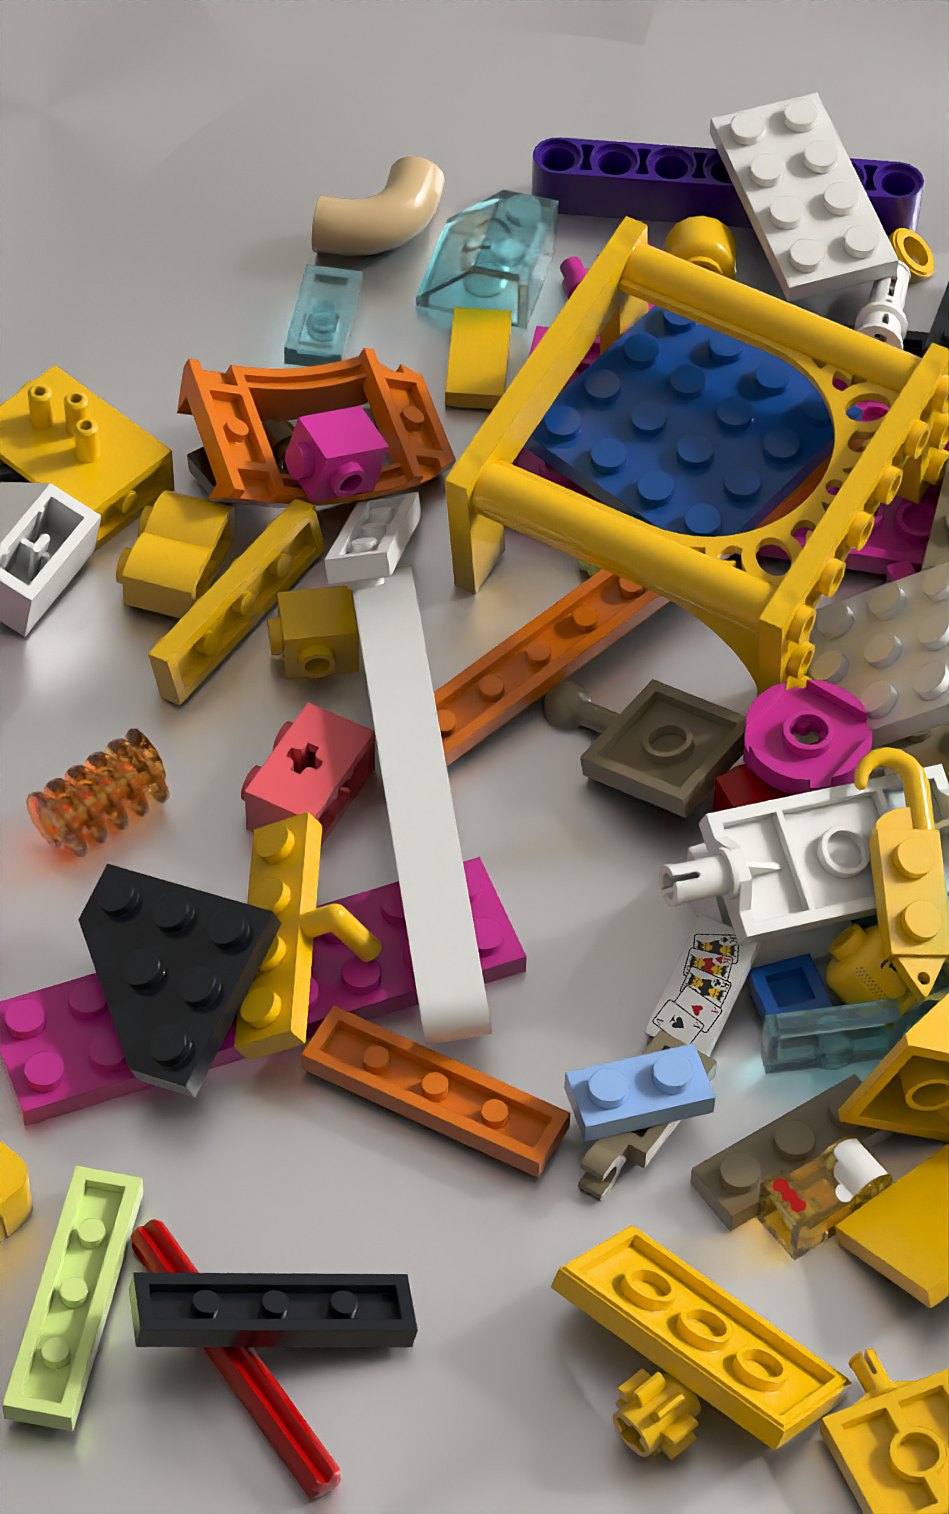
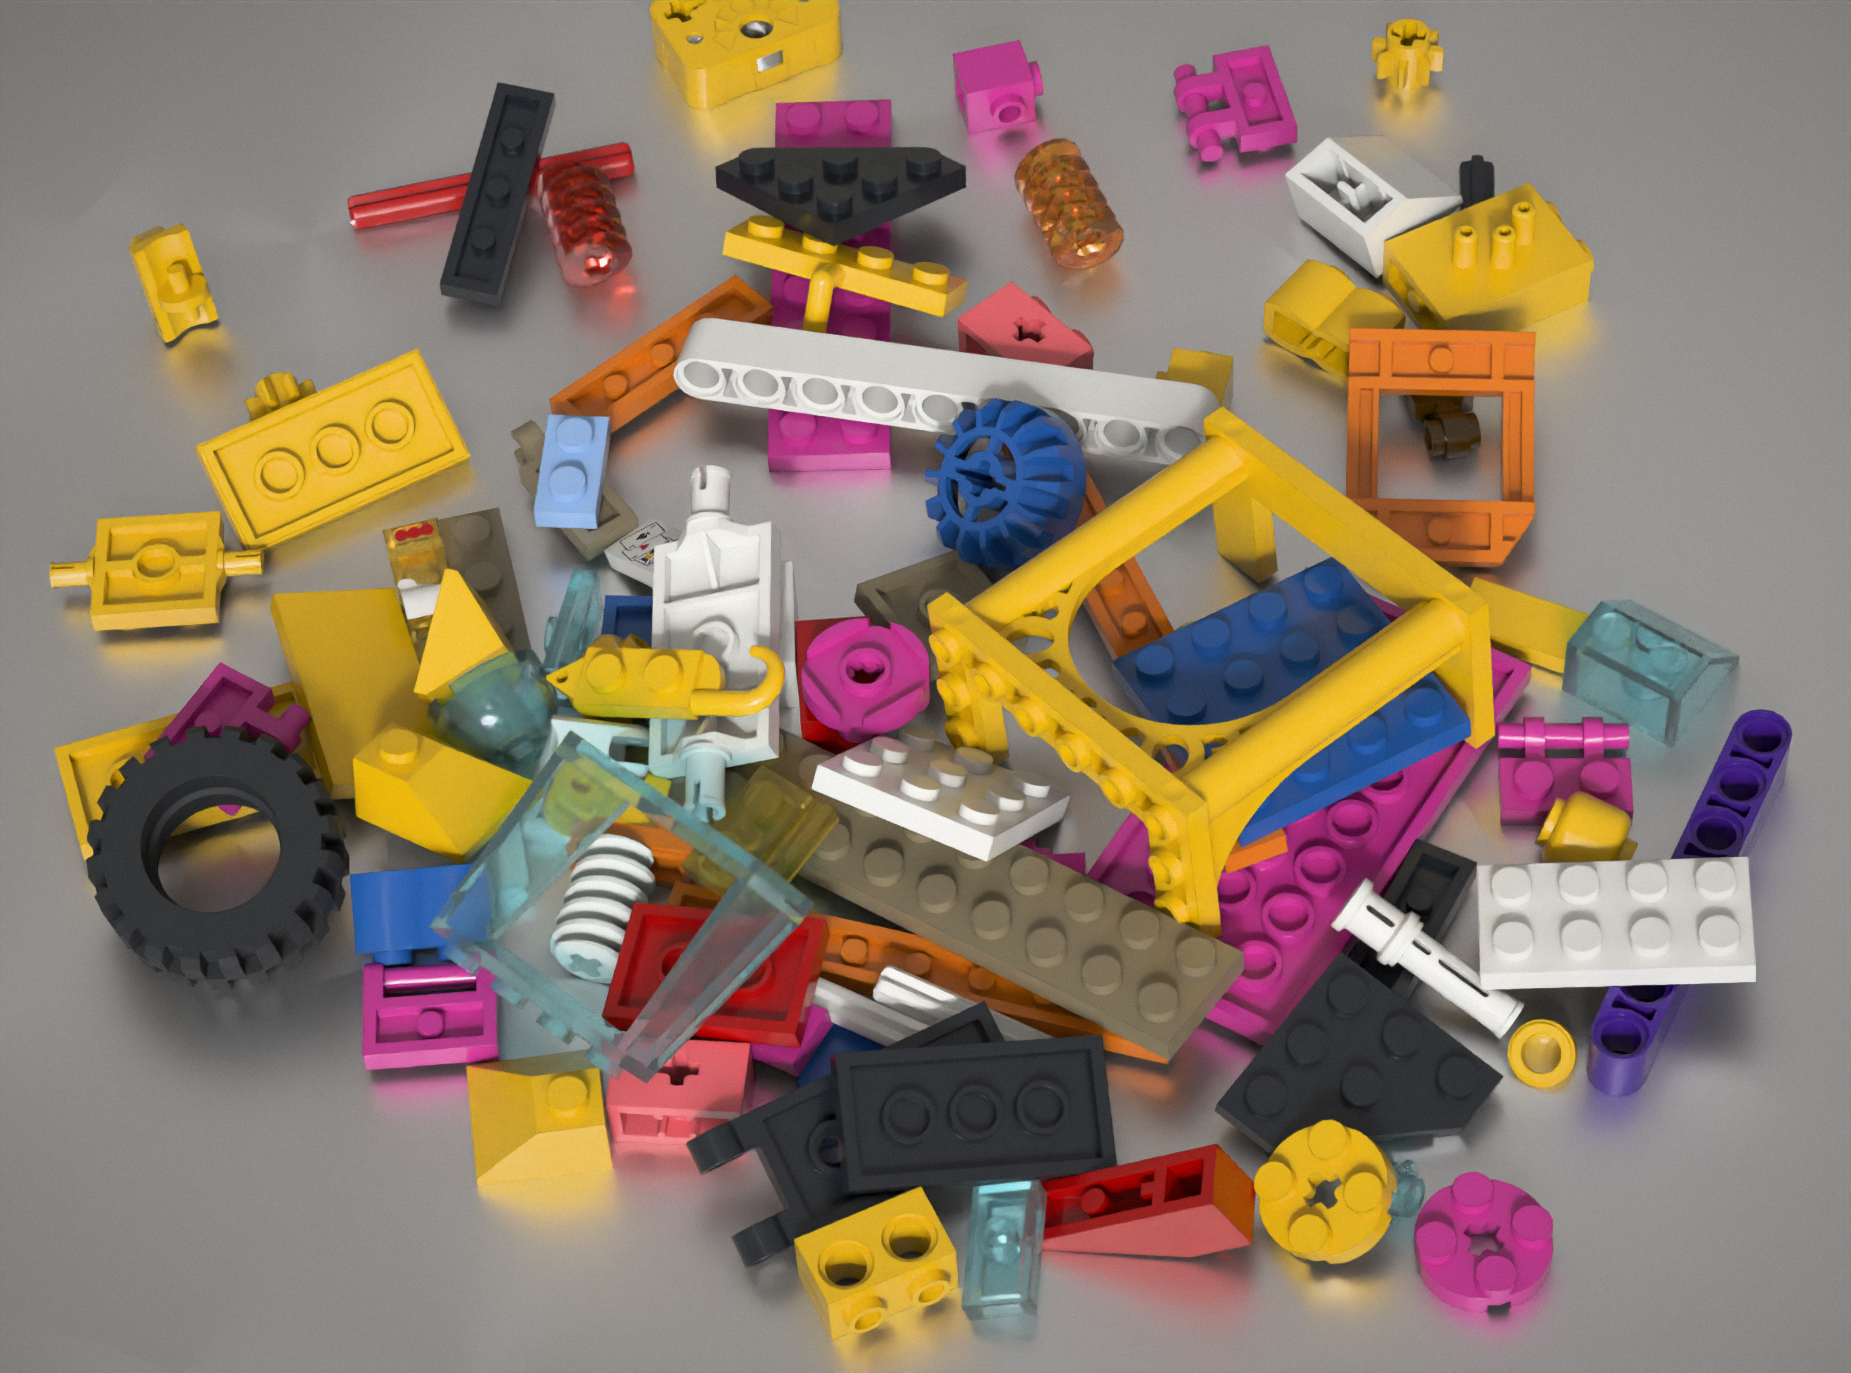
camera: 115 degrees right, 0 degrees up
yellowish green plate [2,1166,144,1432] -> none
yellow plate [148,498,326,705] -> none
clear light blue plate [284,264,363,367] -> none
dark pink brick [284,406,389,502] -> none
tan cylinder [311,156,445,256] -> none
white plate [324,492,422,590] -> none
none -> clear red piece [535,162,632,288]
none -> blue gear [925,398,1086,571]

